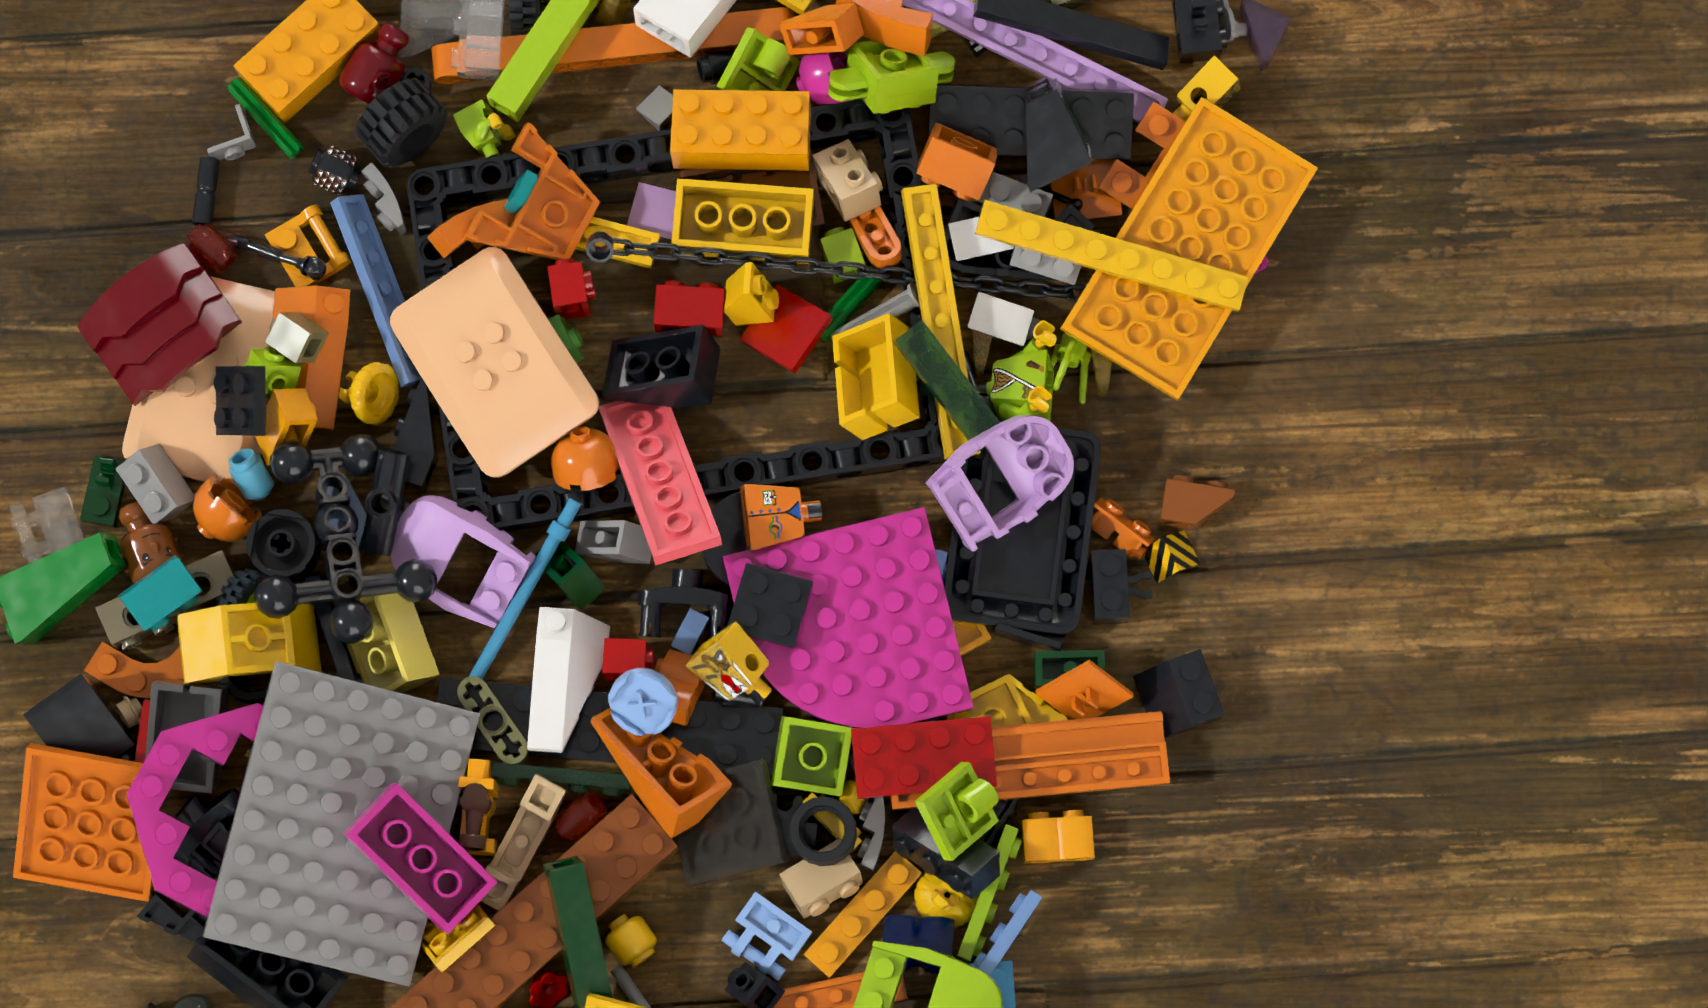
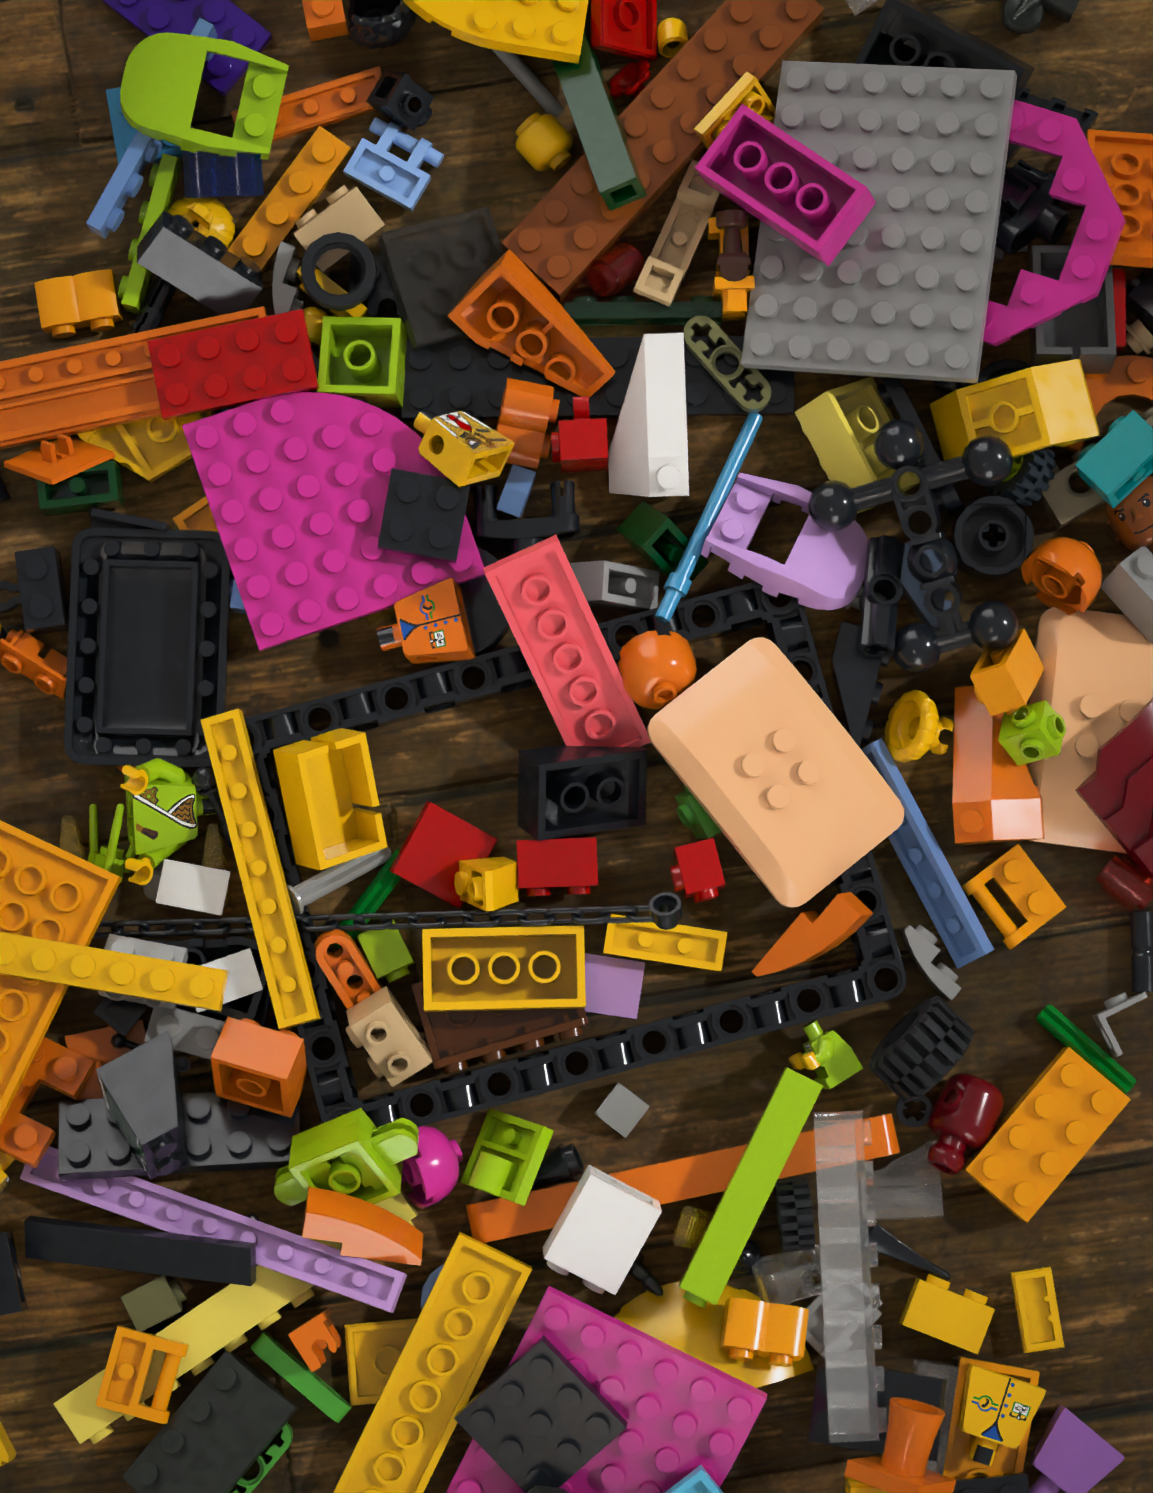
camera: 175 degrees right, 5 degrees up
black plate [214,366,266,436] -> none
black piece [228,233,326,280] -> none
medium azure brick [229,448,274,501] -> none
brick [265,312,328,363] -> none
black head [308,145,361,195] -> none
orange wing [463,122,600,260] -> none
teal tile [503,170,538,214] -> none
light blue tile [608,668,678,736] -> none
light orange brick [670,89,811,171] -> none
orange slope [779,3,864,55] -> none
clear green plate [893,320,1001,451] -> none
lime plate [915,762,999,861] -> none
lavender slope [926,415,1074,552] -> none

